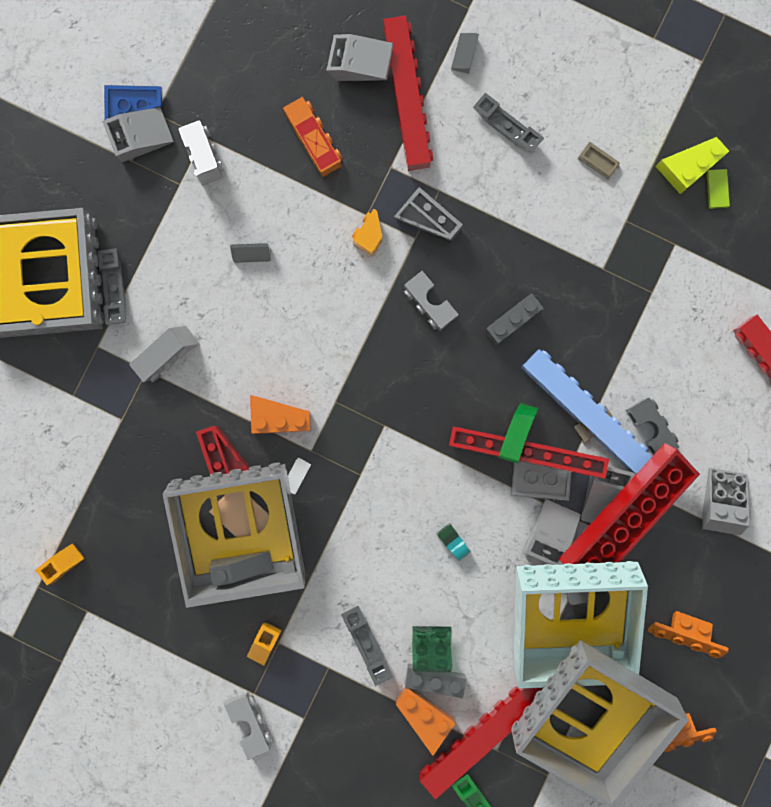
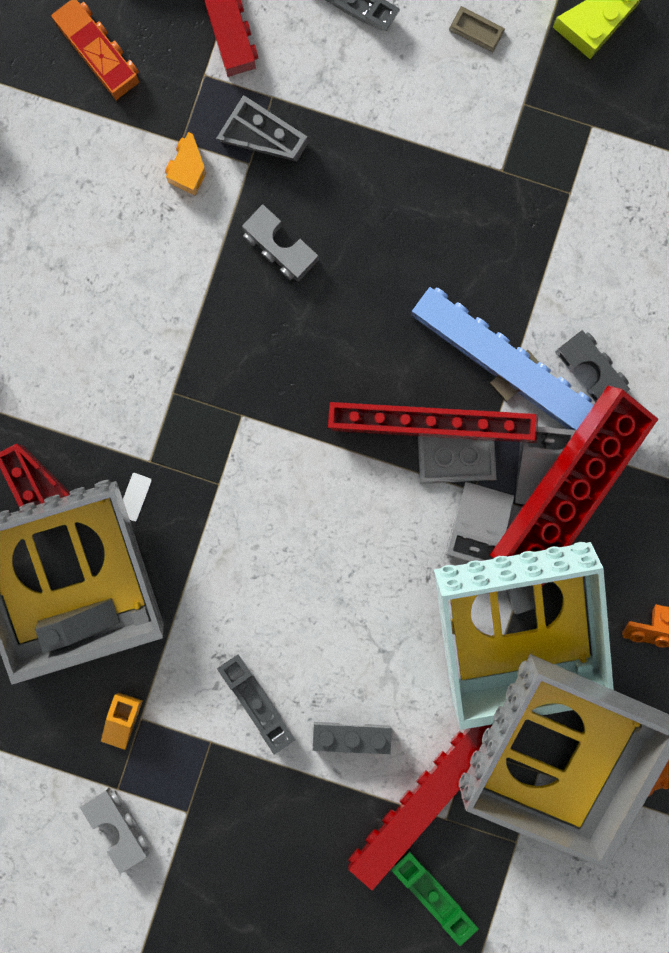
camera: 10 degrees left, 0 degrees up
light nougat tile [209,492,269,537] -> none
dark grey slope [230,243,271,263] -> none
orange wedge [250,395,311,434] -> none
orange wedge [396,687,456,755] -> none
clear green bracket [412,626,452,672] -> none
leg [436,523,471,561] -> none
dark grey arch [484,293,543,346] -> none
green slope [499,403,539,464] -> none
lime tile [706,169,730,209] -> none

